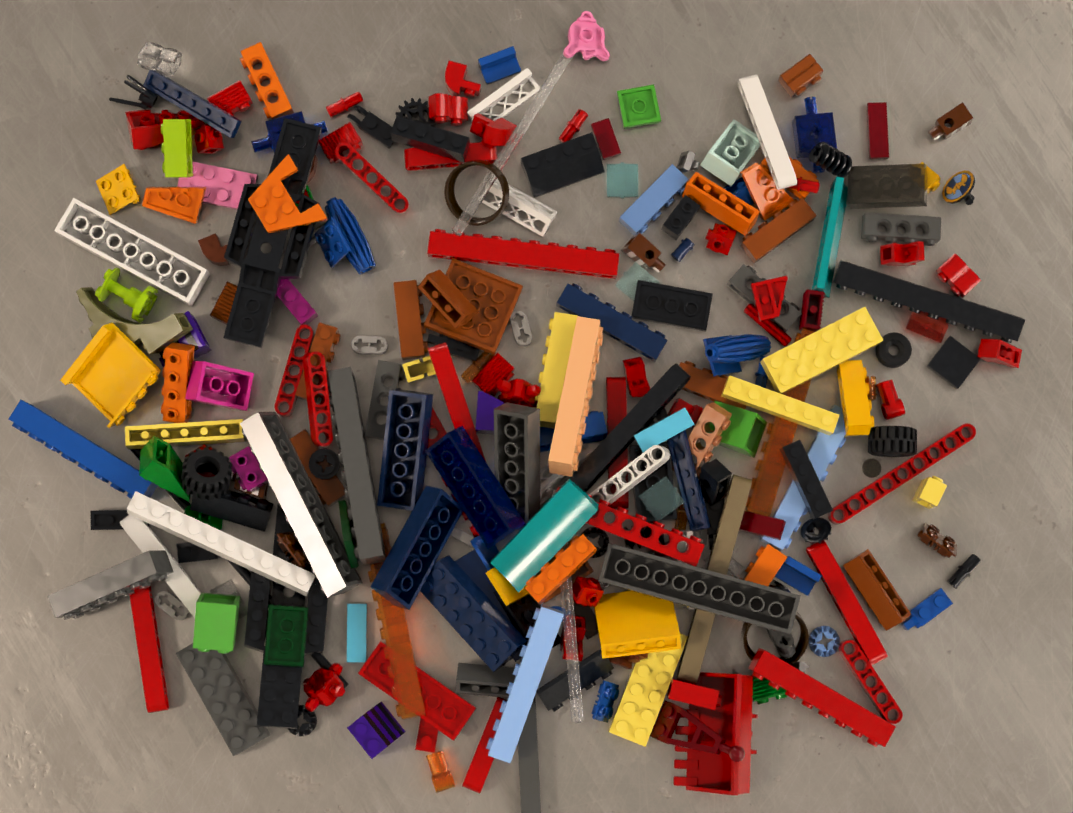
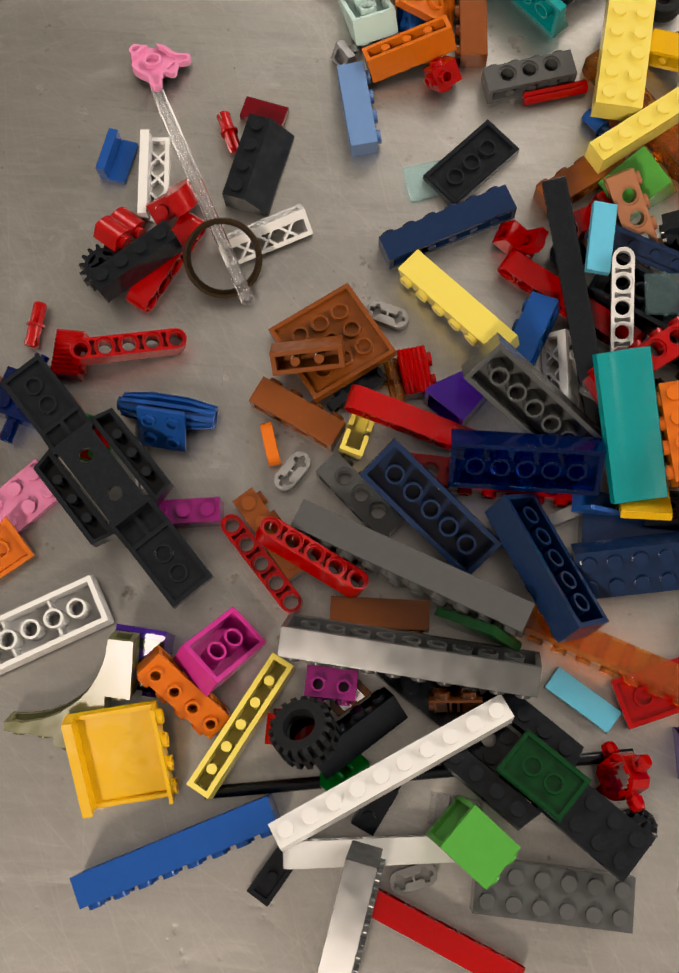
camera: 40 degrees left, 5 degrees down
lime piece [95,267,158,323] -> none
green slope [139,436,190,501] -> none
copper brick [198,233,230,266] -> none
dark orange brick [210,281,237,325] -> none
orange wing [248,155,328,233] -> none
black gear [309,449,340,480] -> none
black hinge [347,104,394,149] -> none
red brick [427,229,620,279] -> none
red brick [445,60,481,97] -> none
red piece [497,379,541,408] -> none
light nougat brick [548,316,604,477] -> none
clear light blue piece [607,162,638,199] -> none
bright green plate [617,84,661,129] -> none
reddish brown torso [621,233,666,273] -> none
black brick [661,195,700,240] -> none
dark blue pin [671,238,694,262] -> none
blue plate [703,334,771,376] -> none
red wing [751,275,788,322] -> none
dark red brick [799,289,825,333] -> none
none -> orange beam [260,422,281,467]

